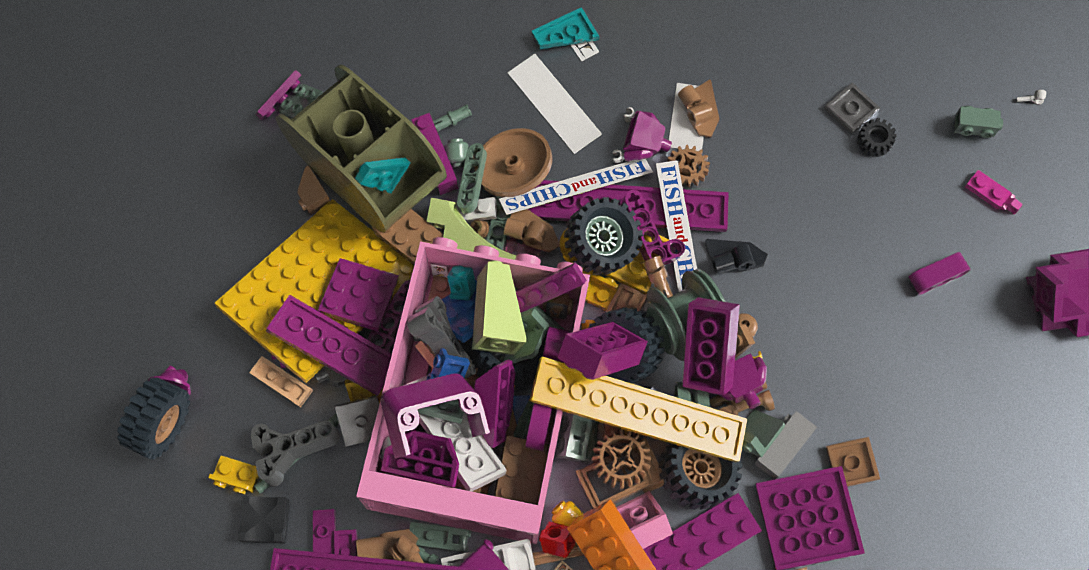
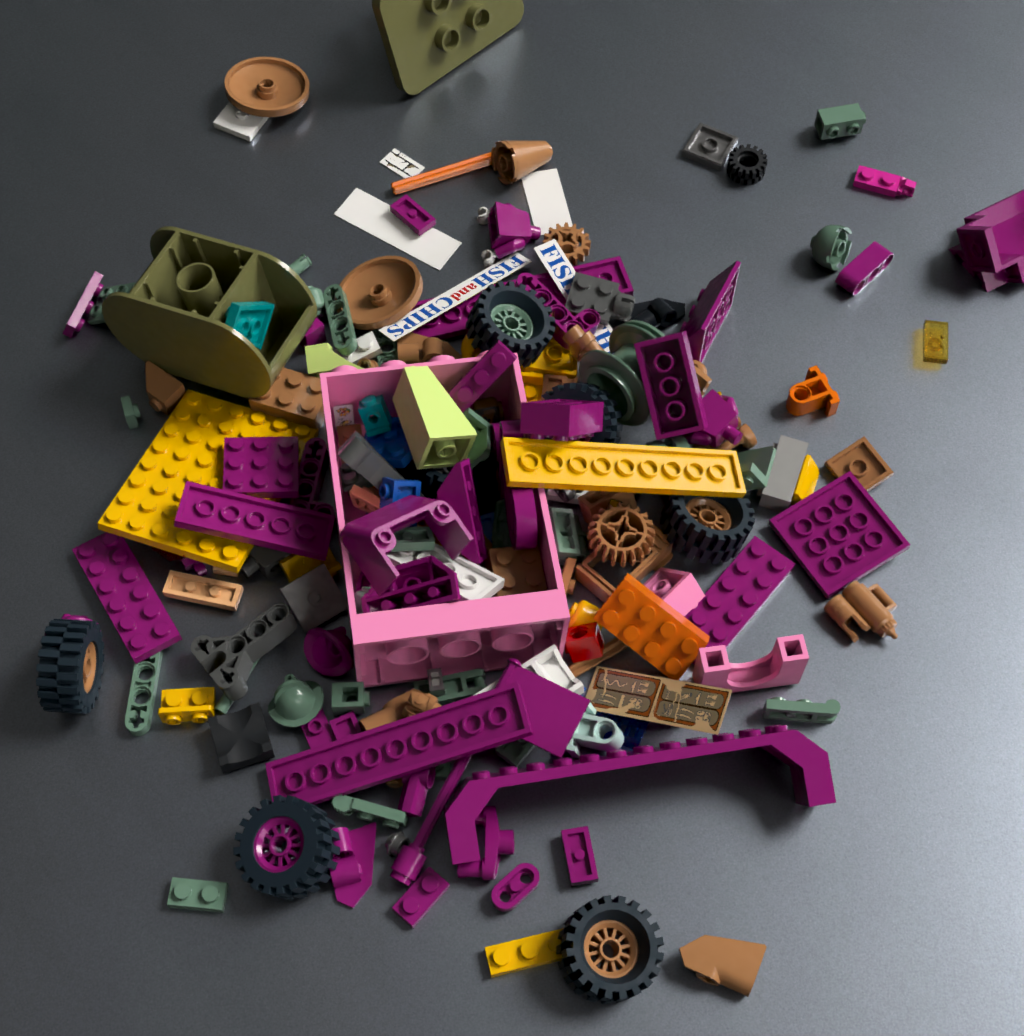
camera: 25 degrees left, 10 degrees down
teal wing [531,7,600,49] -> none
medium nougat panel [678,80,719,138] -> none
white hand [1016,90,1046,105] -> none
none -> magenta plate [72,532,182,664]
none -> sand green plate [121,395,141,429]
none -> sand green beam [125,650,163,736]
none -> sand green helmet [268,674,324,727]
none -> magenta helmet [304,626,353,677]
none -> sand green brick [331,682,370,717]
none -> magenta plate [390,194,436,236]
none -> orange axle [391,152,492,195]
none -> flat silver piece [427,668,445,696]
none -> medium nougat cone [491,140,553,184]
none -> medium nougat plate [562,557,577,599]
none -> dark grey plate [565,272,635,326]
none -> magenta slope [680,261,741,363]
none -> orange pin [786,365,840,417]
none -> yellow slope [790,454,819,506]
none -> sand green cylinder [810,224,852,271]
none -> clear yellow plate [923,320,948,364]

